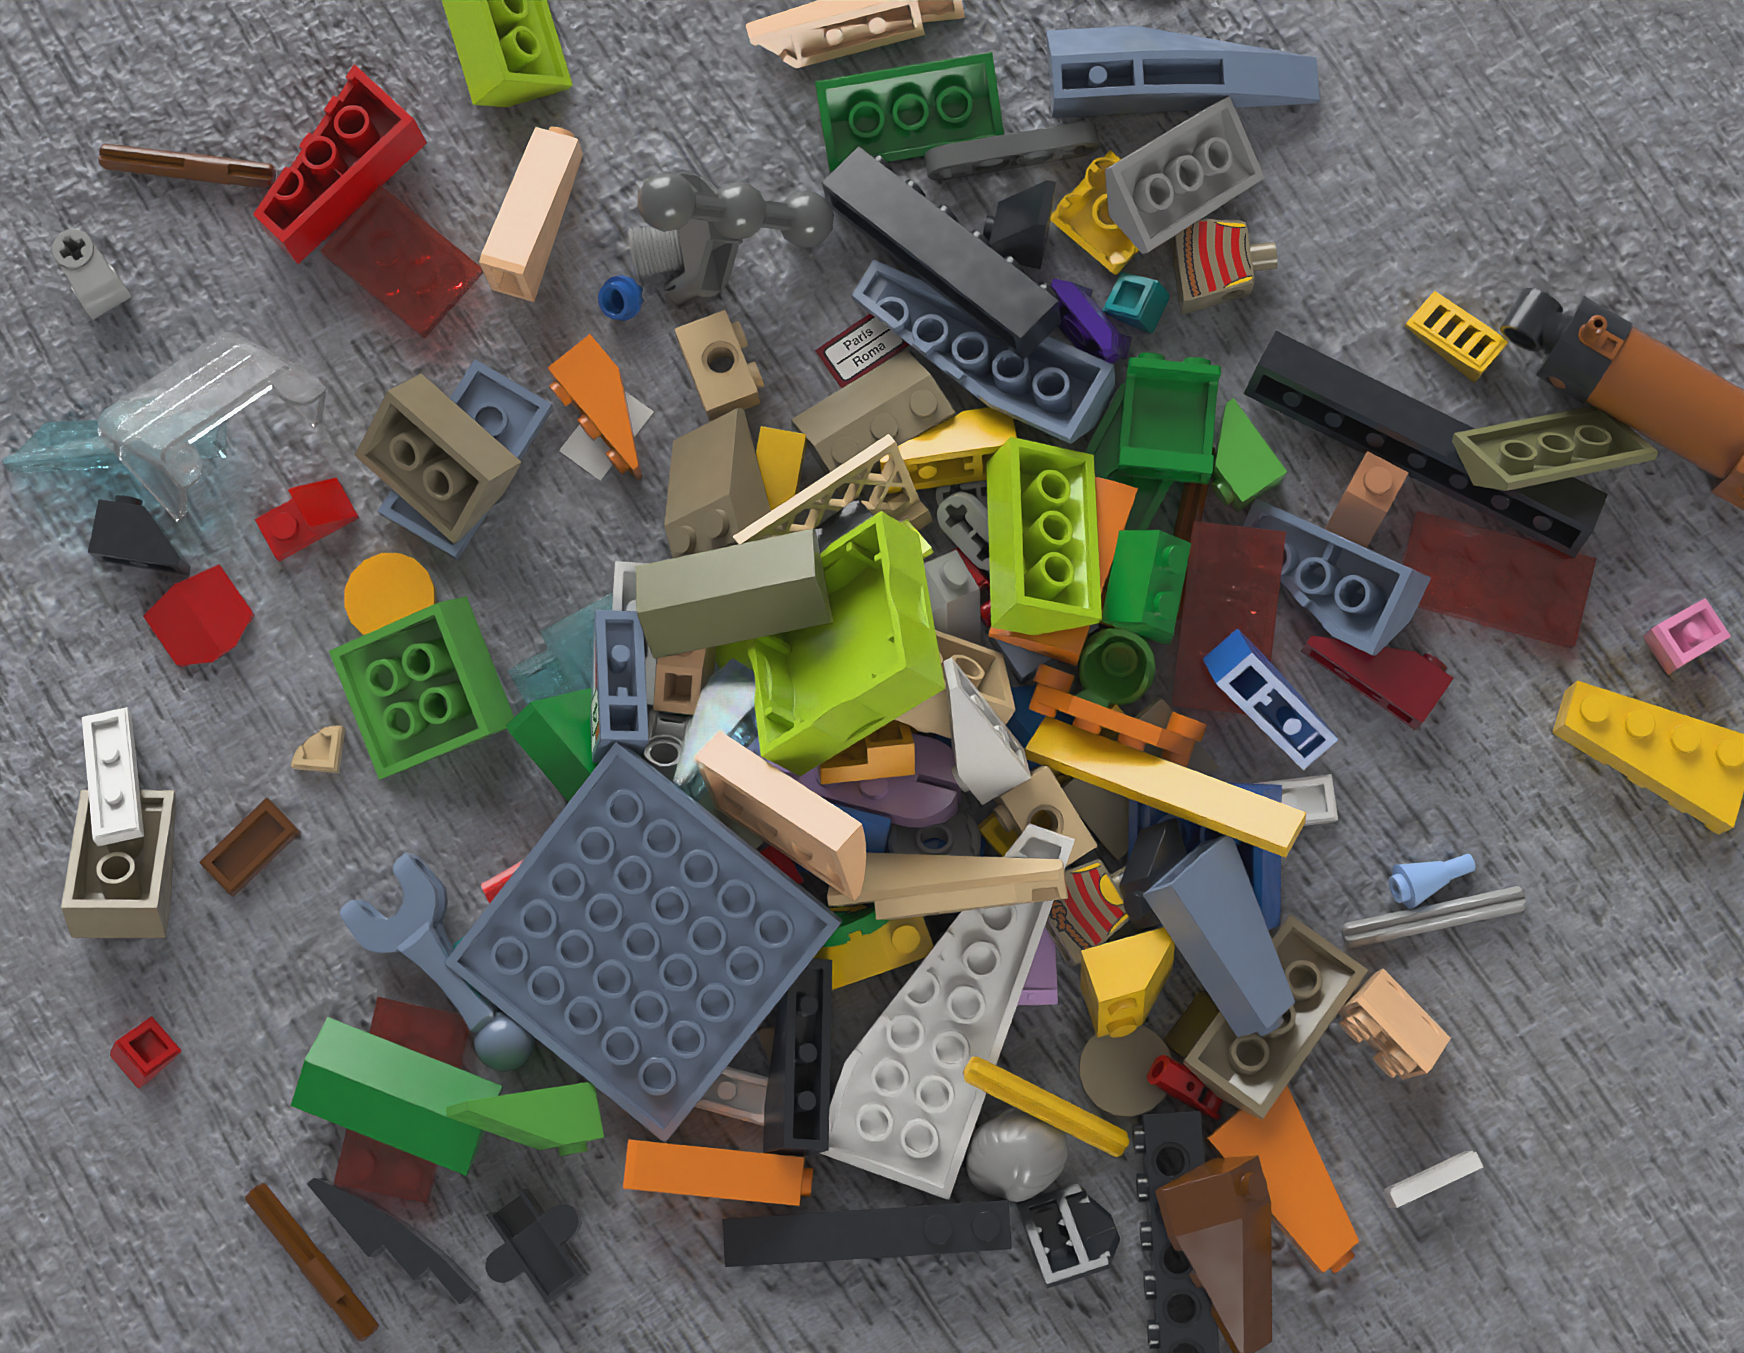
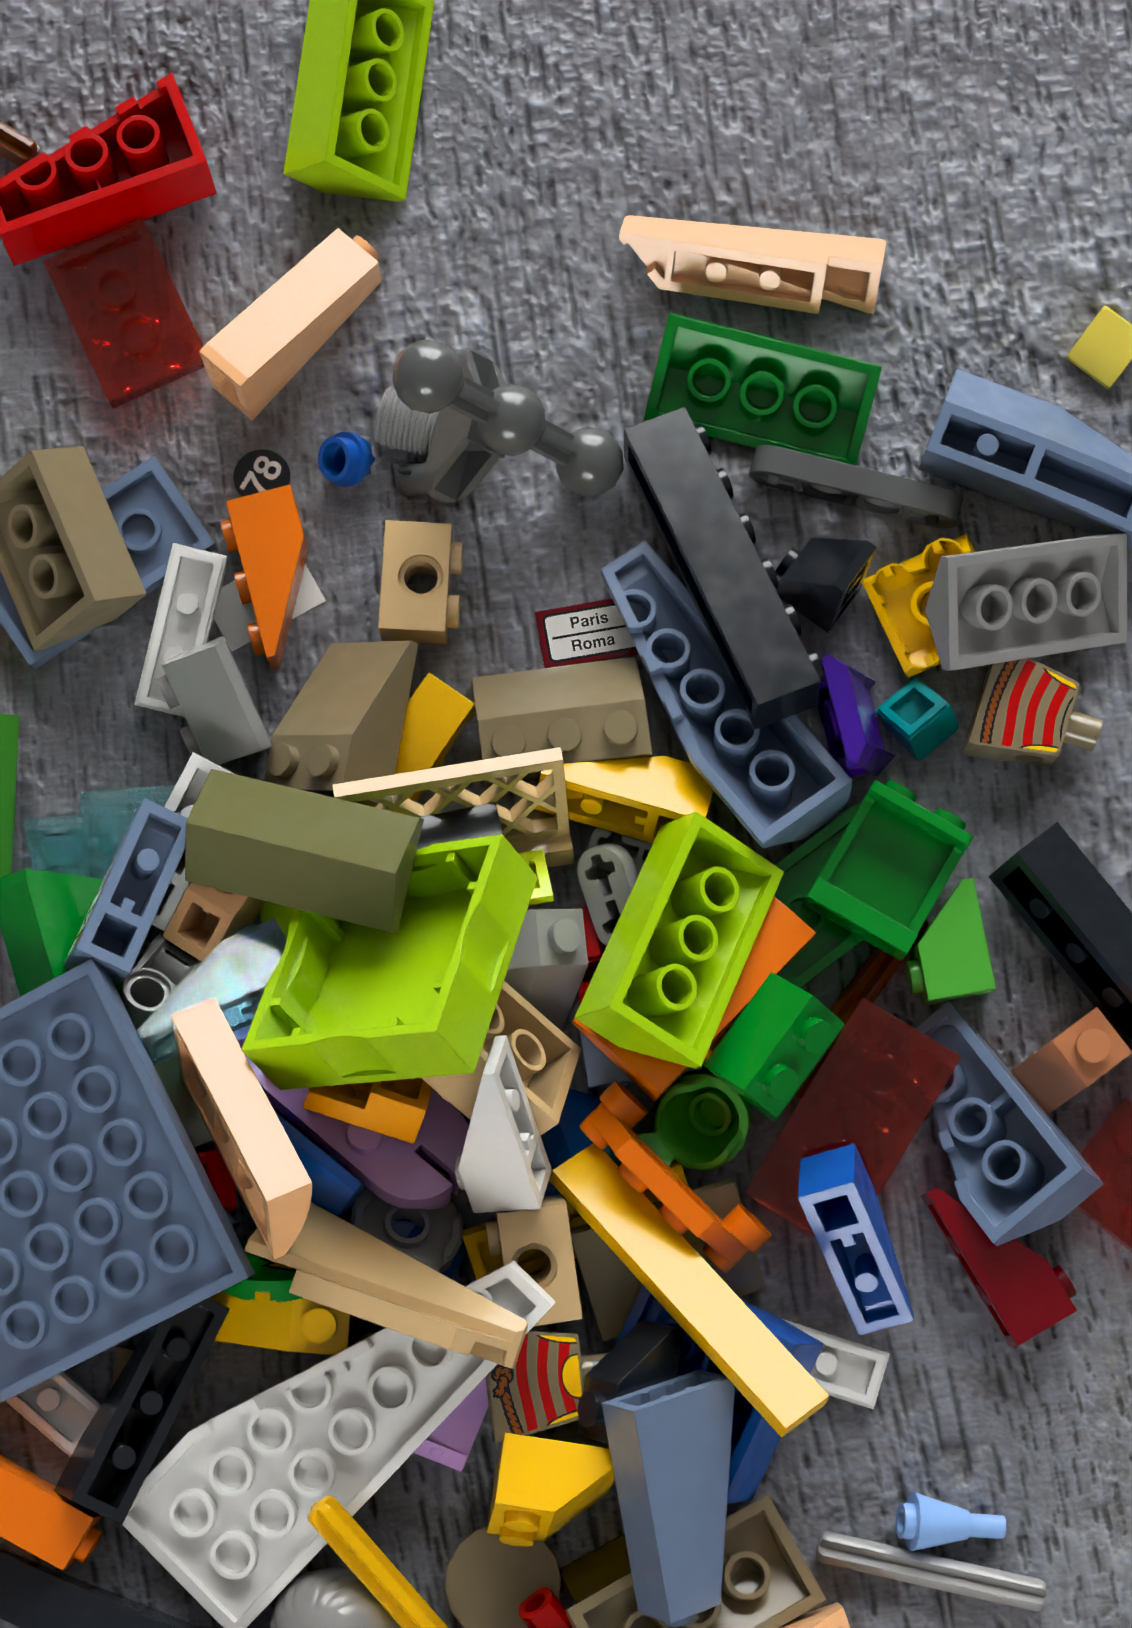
camera: 20 degrees right, 0 degrees up
none -> white tile [134,543,229,717]
none -> light grey slope [156,635,272,765]
none -> black sticker [233,449,291,497]

